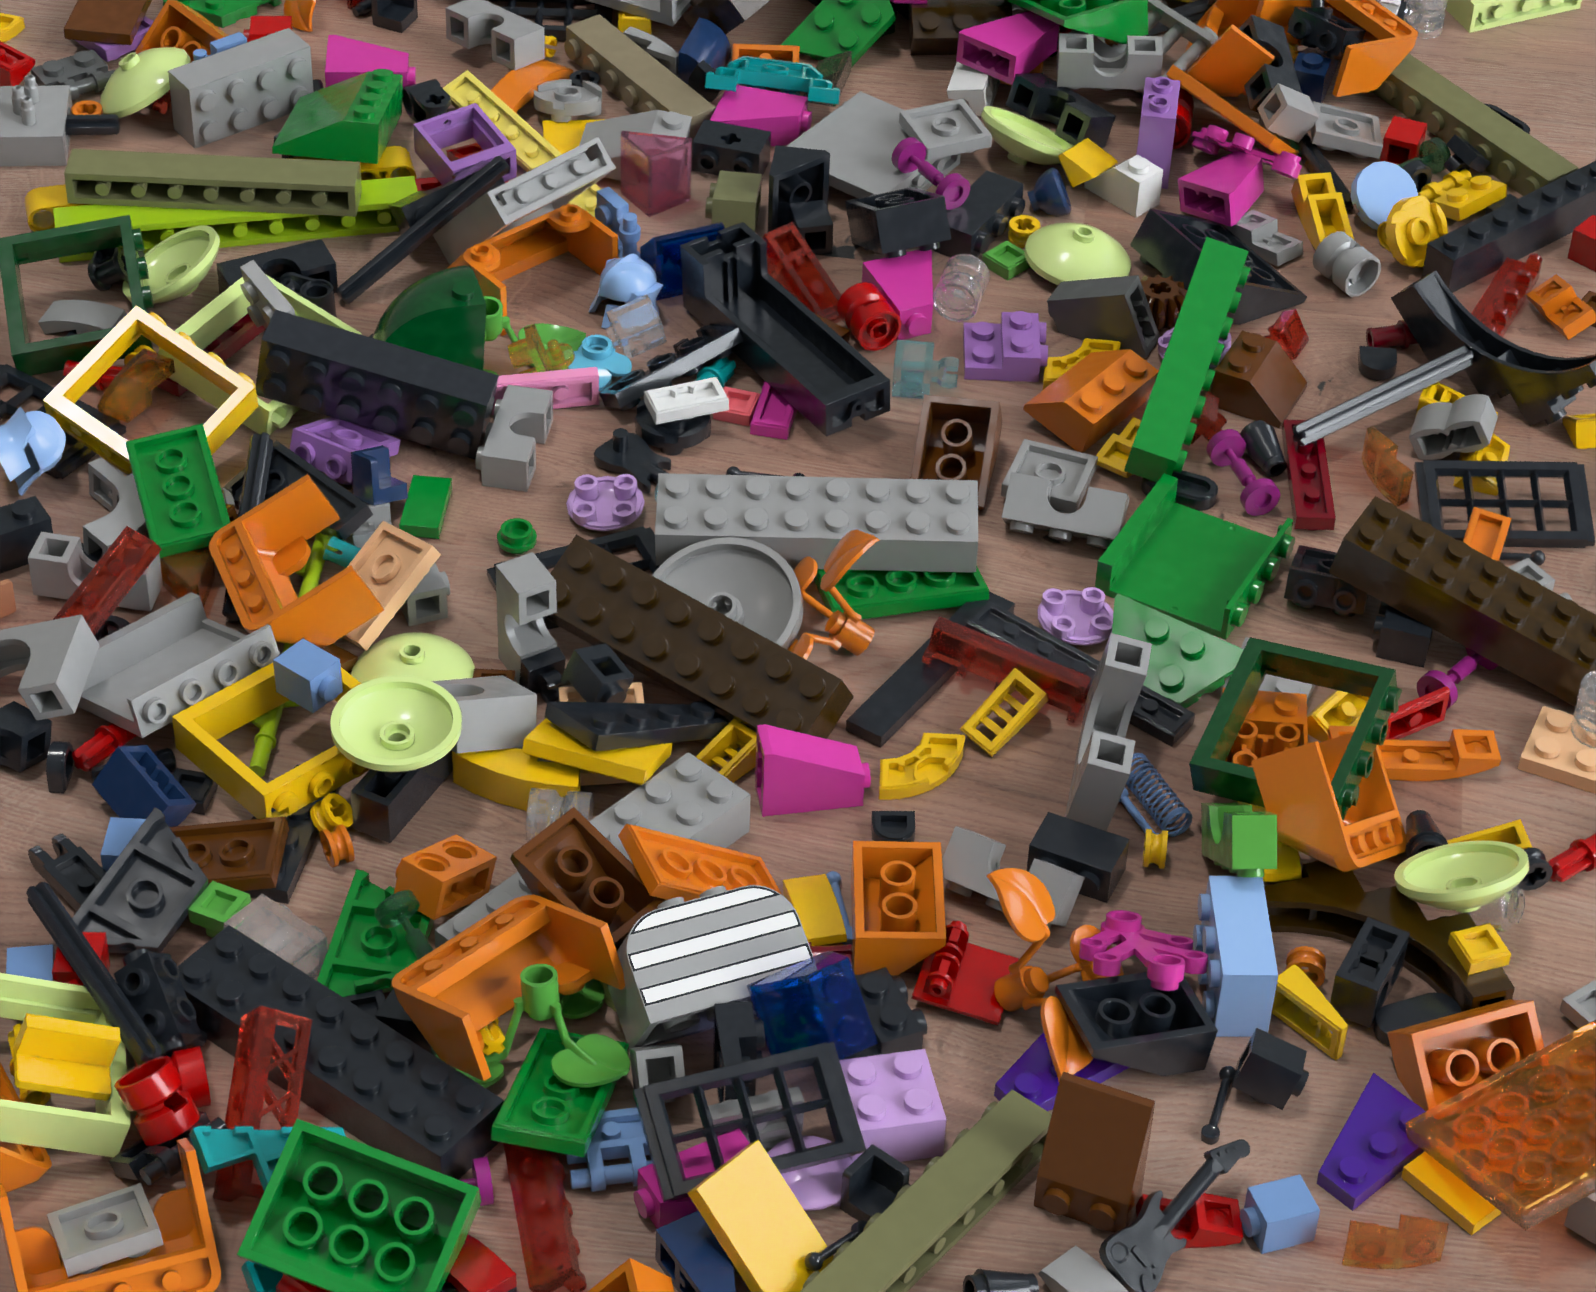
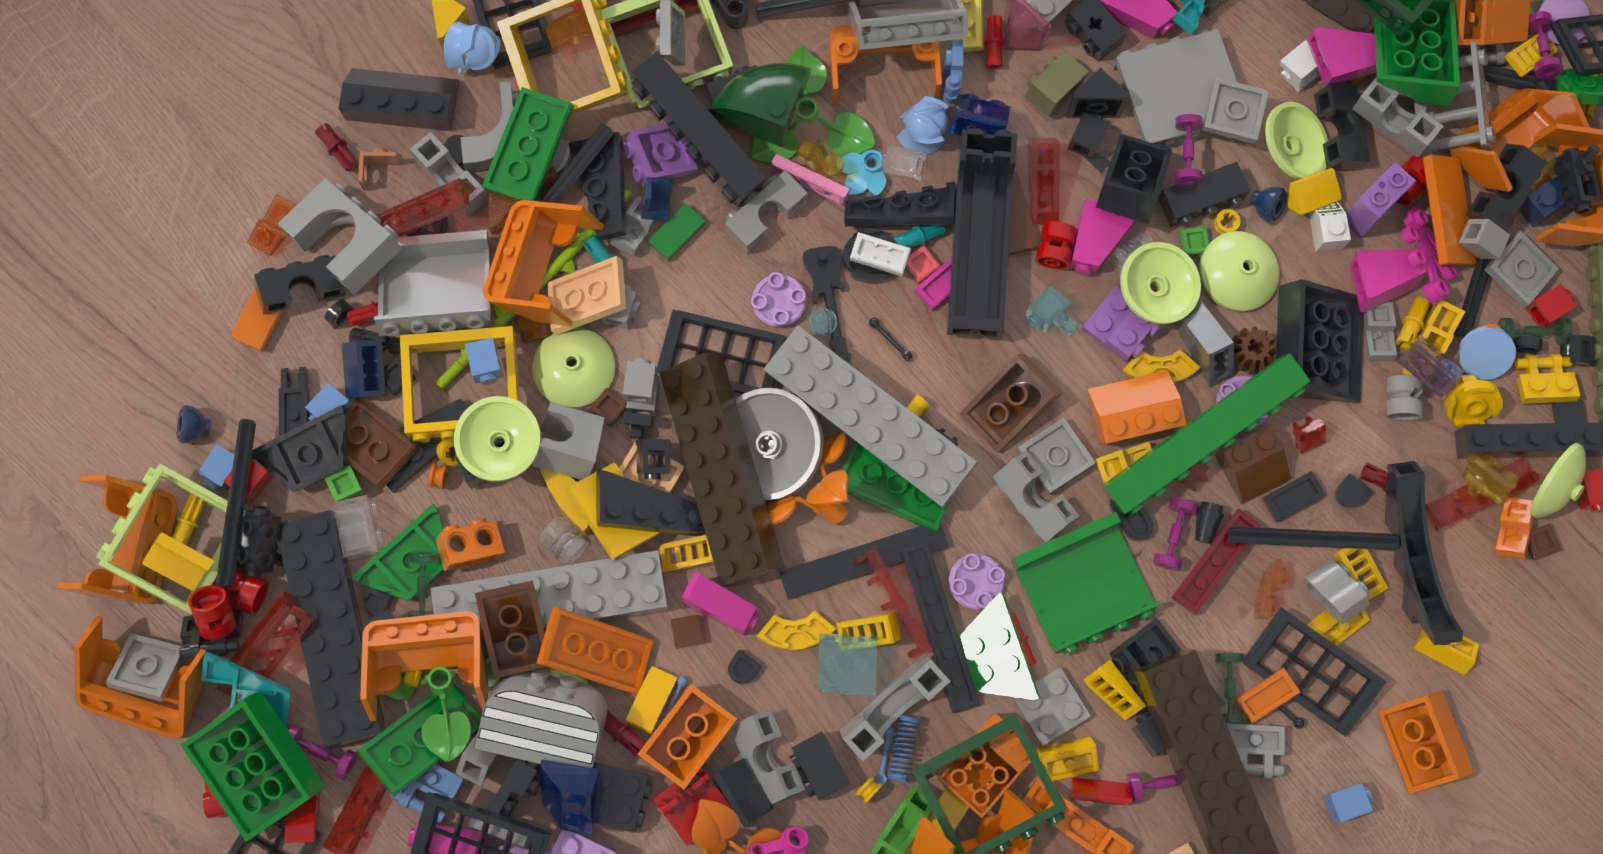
camera: 35 degrees right, 35 degrees up
green plate [497,518,537,554] -> none
none -> reddish brown tile [670,614,704,649]
none -> black slope [713,758,774,828]
none -> clear light blue slope [818,634,877,696]
none -> red axle [984,15,1005,70]
none -> yellow slope [1083,659,1146,721]
none -> yellowish green dish [1120,242,1201,324]
none -> black tile [1262,471,1326,522]
none -> yellow axle [1396,297,1430,350]
none -> brick [1397,335,1464,398]
none -> clear yellow hips [1462,453,1518,506]
none -> yellowish green dish [1530,443,1586,518]

